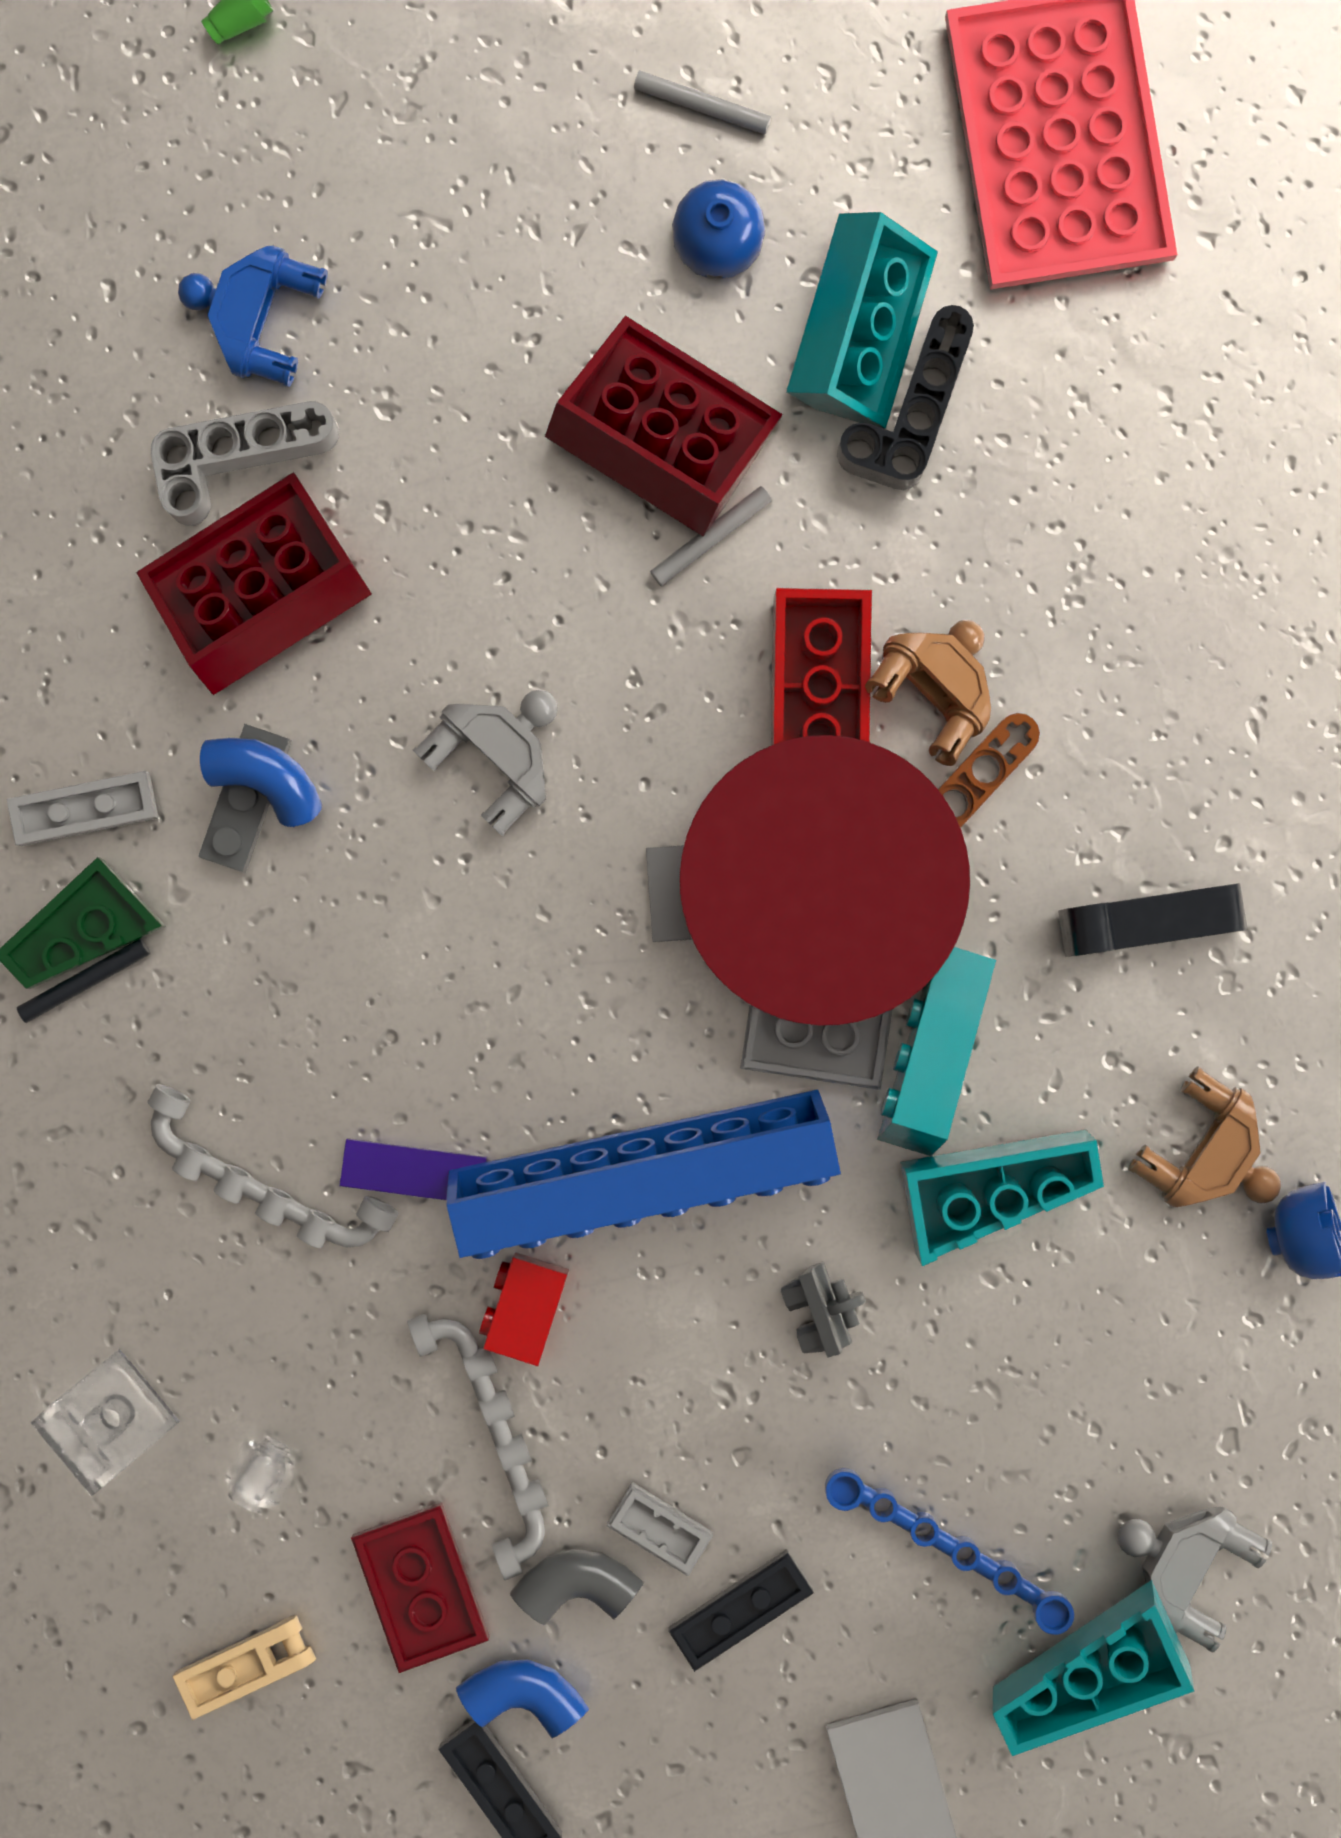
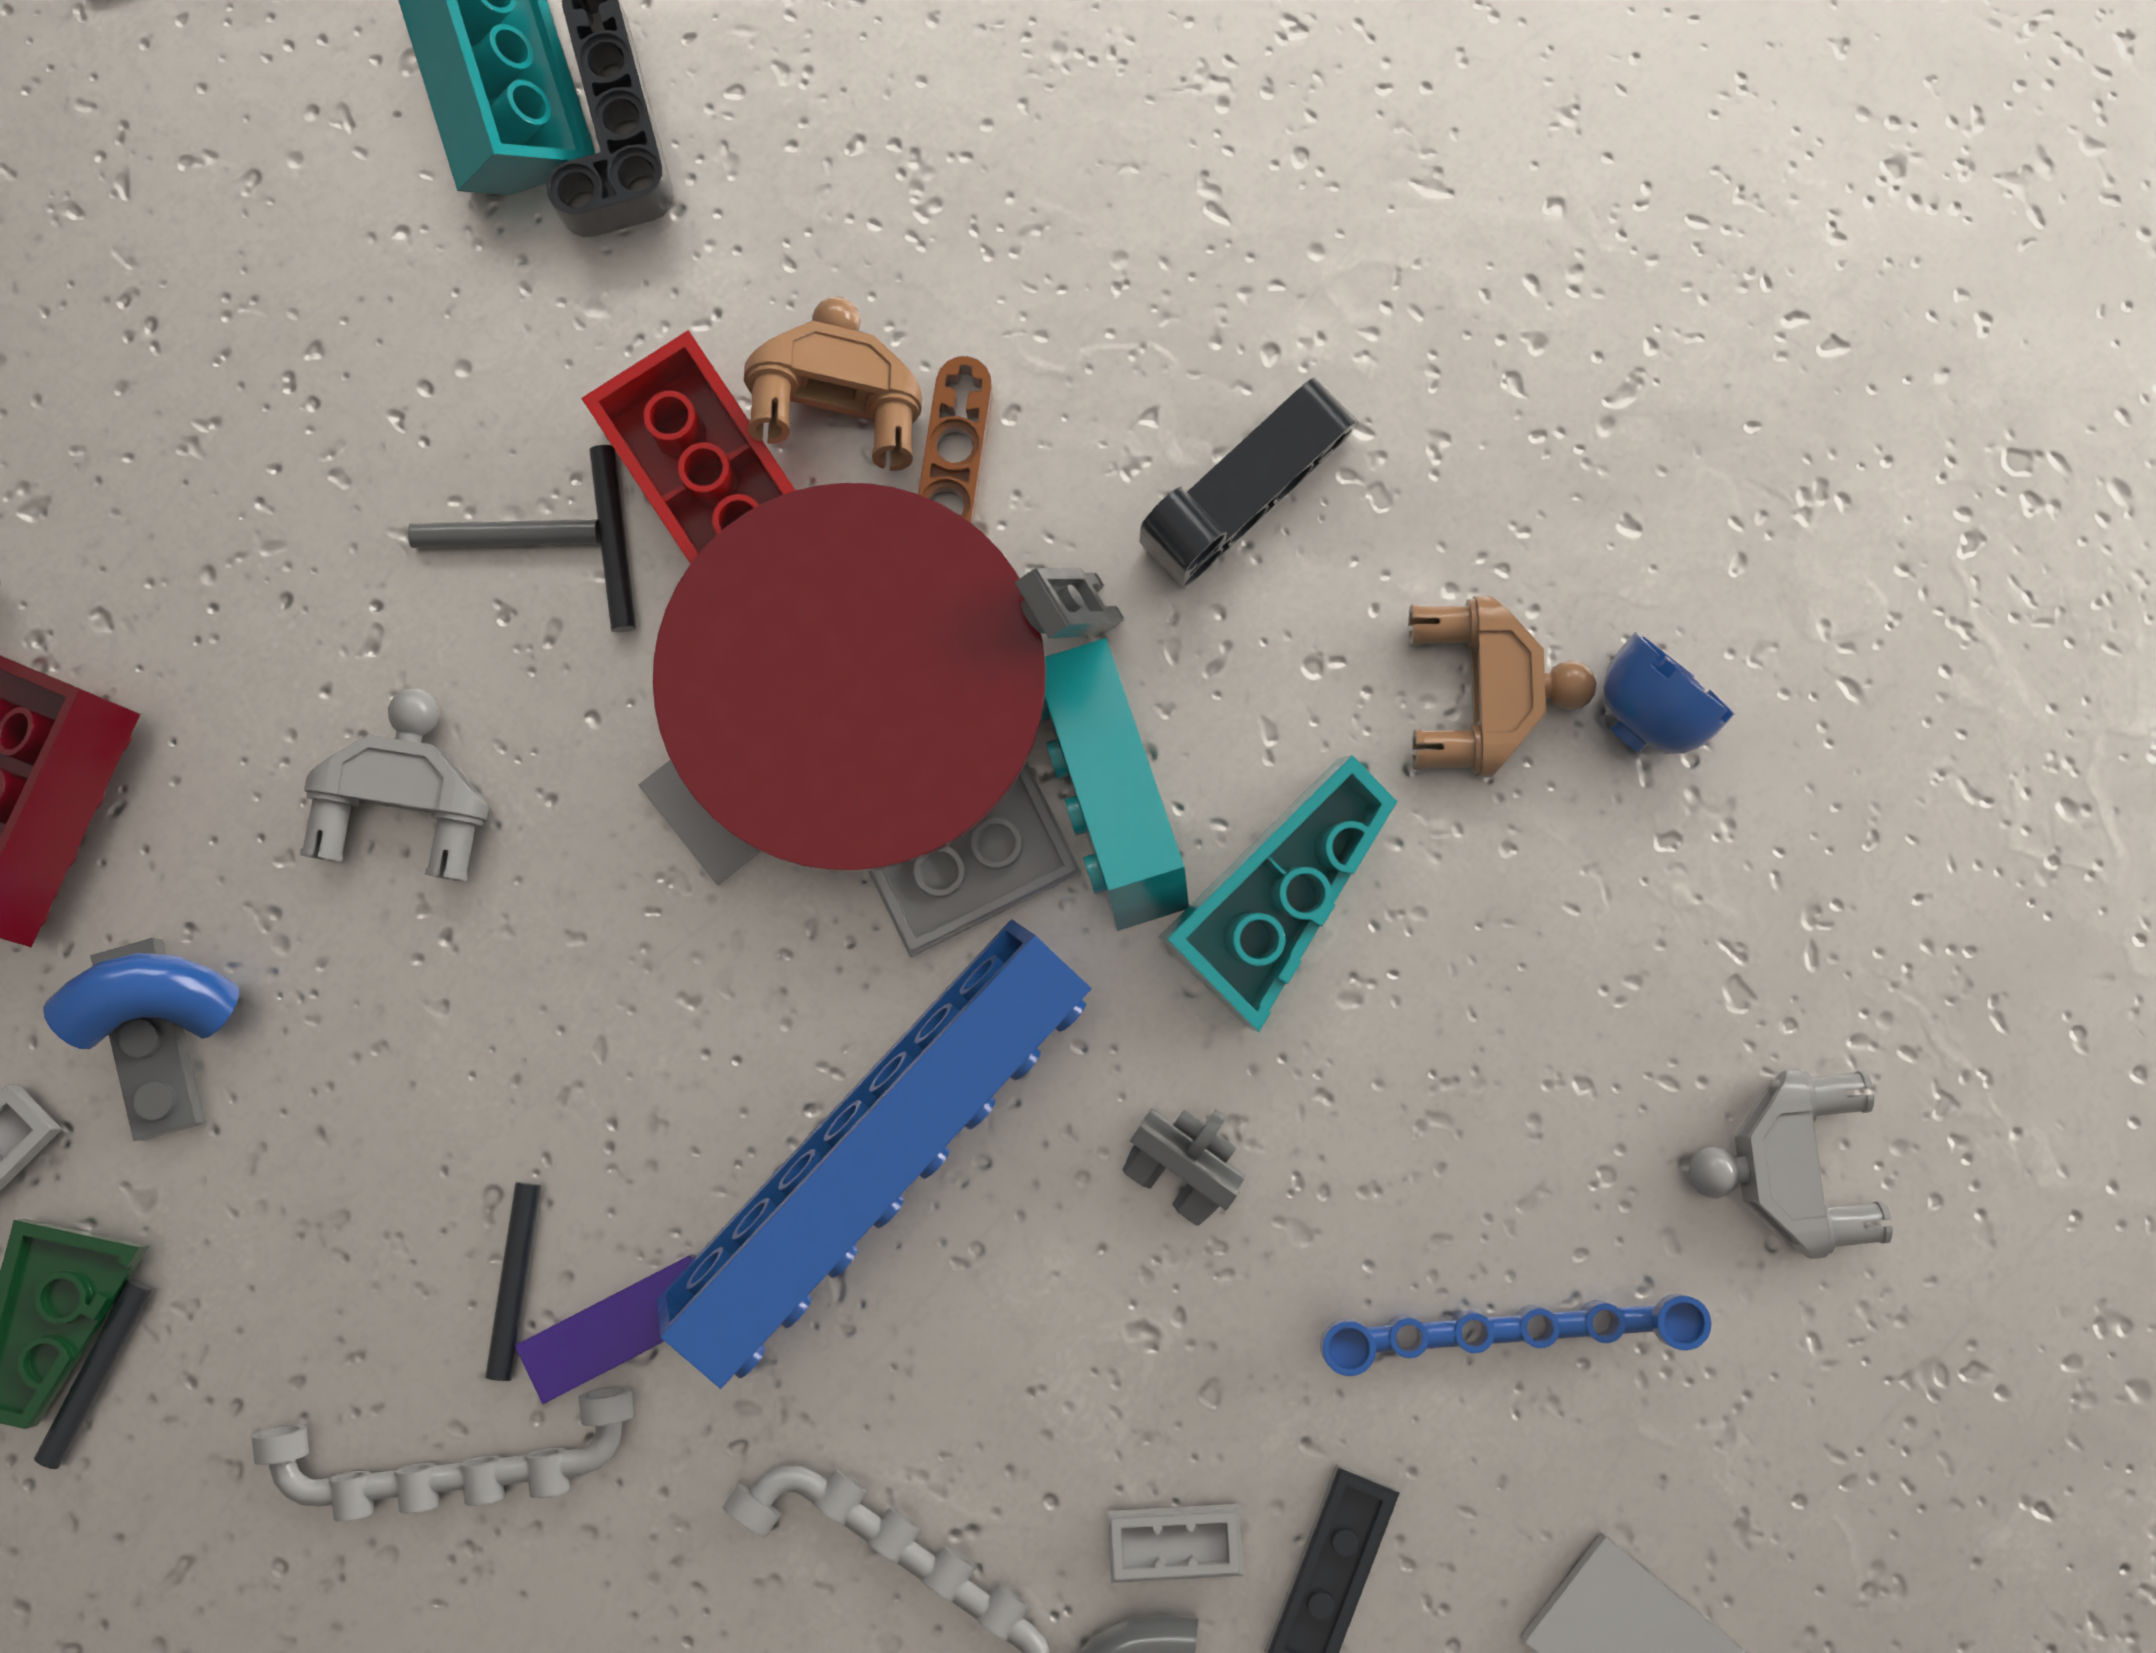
camera: 30 degrees left, 5 degrees down
red brick [479,1252,569,1366] -> none
dark red slope [545,315,783,537] -> none
light grey bar [650,486,772,586] -> none
blue cylinder [672,179,765,279] -> none
teal wedge [992,1580,1195,1756] -> none
none -> dark grey bar [408,519,600,548]
none -> black bar [485,1182,541,1381]
none -> black bar [589,445,636,632]
none -> dark grey hinge [1014,568,1124,639]

